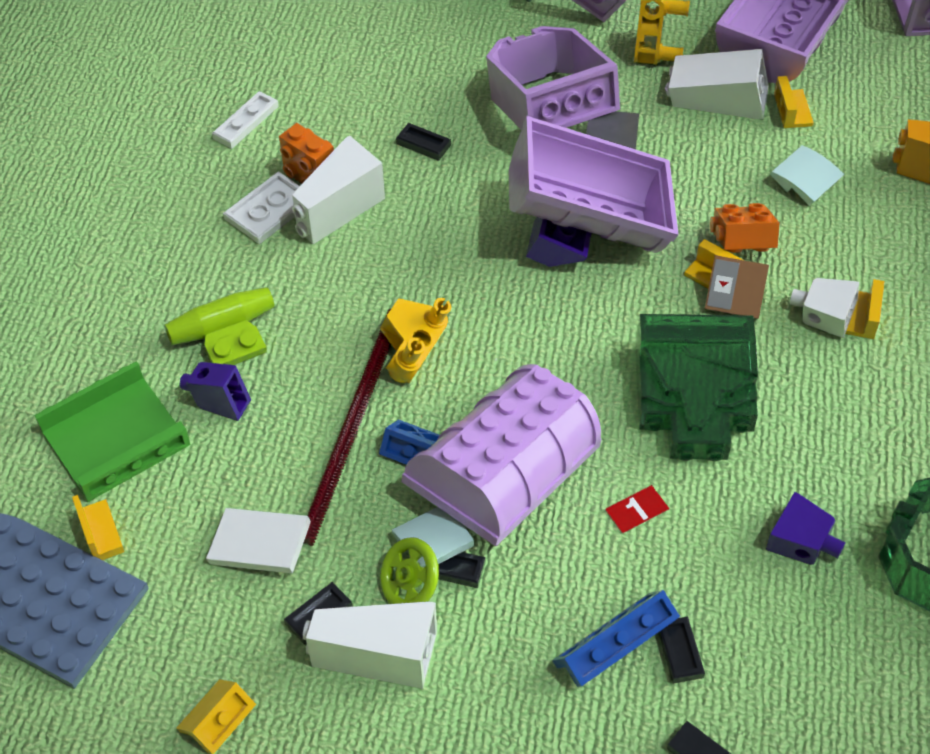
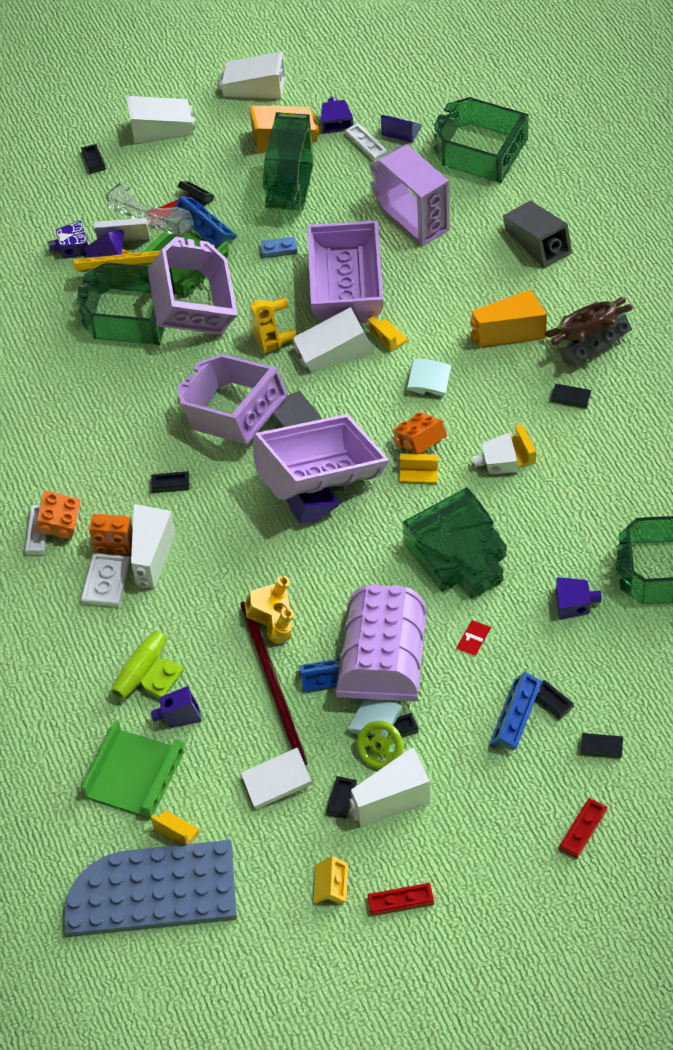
camera: 30 degrees left, 0 degrees up
medium nougat tile [705,255,769,319] -> none
none -> orange brick [34,490,81,540]

